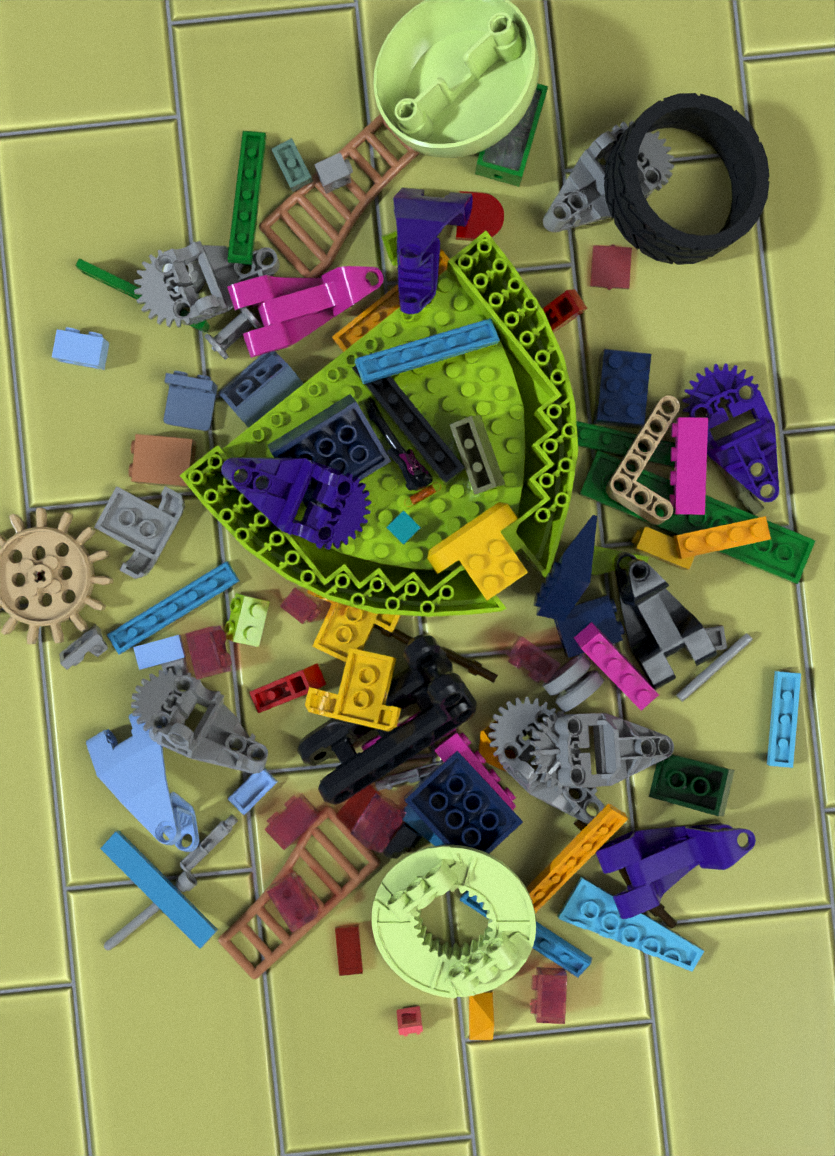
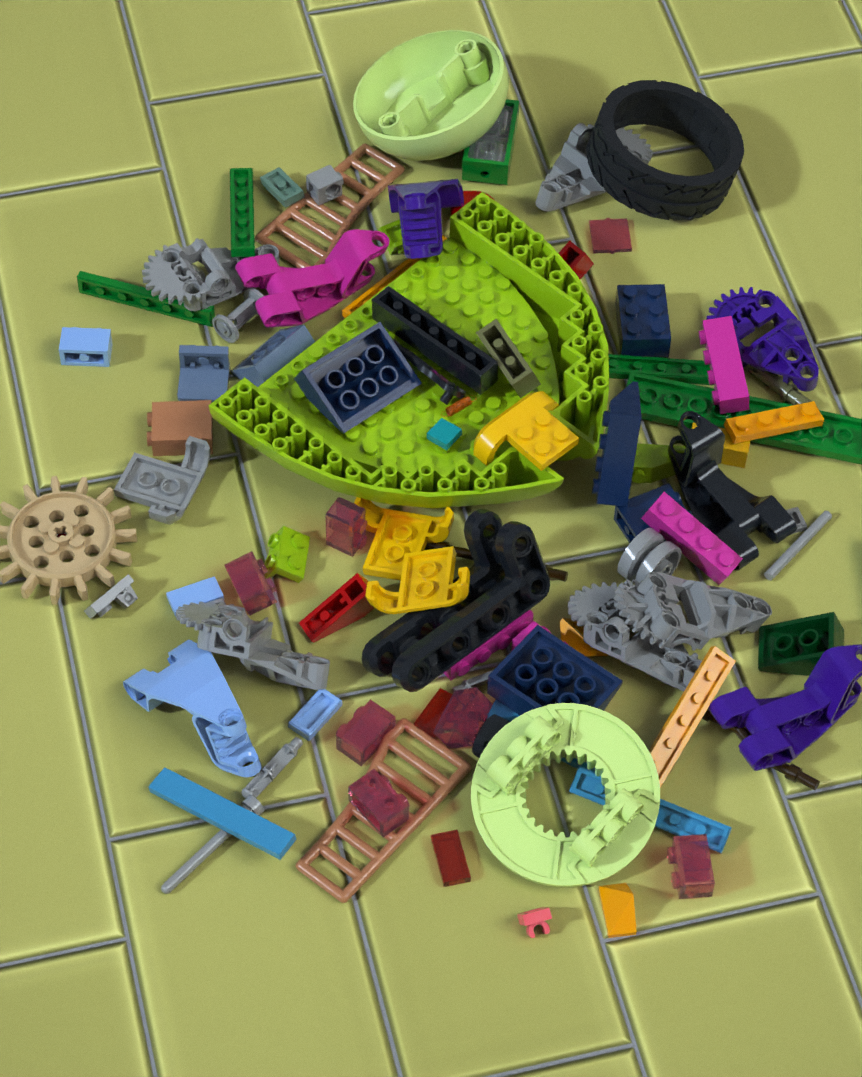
camera: 10 degrees left, 35 degrees down
dark azure tile [107,561,240,654] -> none
dark purple connector [221,458,371,550] -> none
dark azure tile [355,318,500,384] -> none
clear pink brick [506,635,561,684] -> none
medium azure wing [557,876,704,972] -> none
tan beam [606,396,680,525] -> none

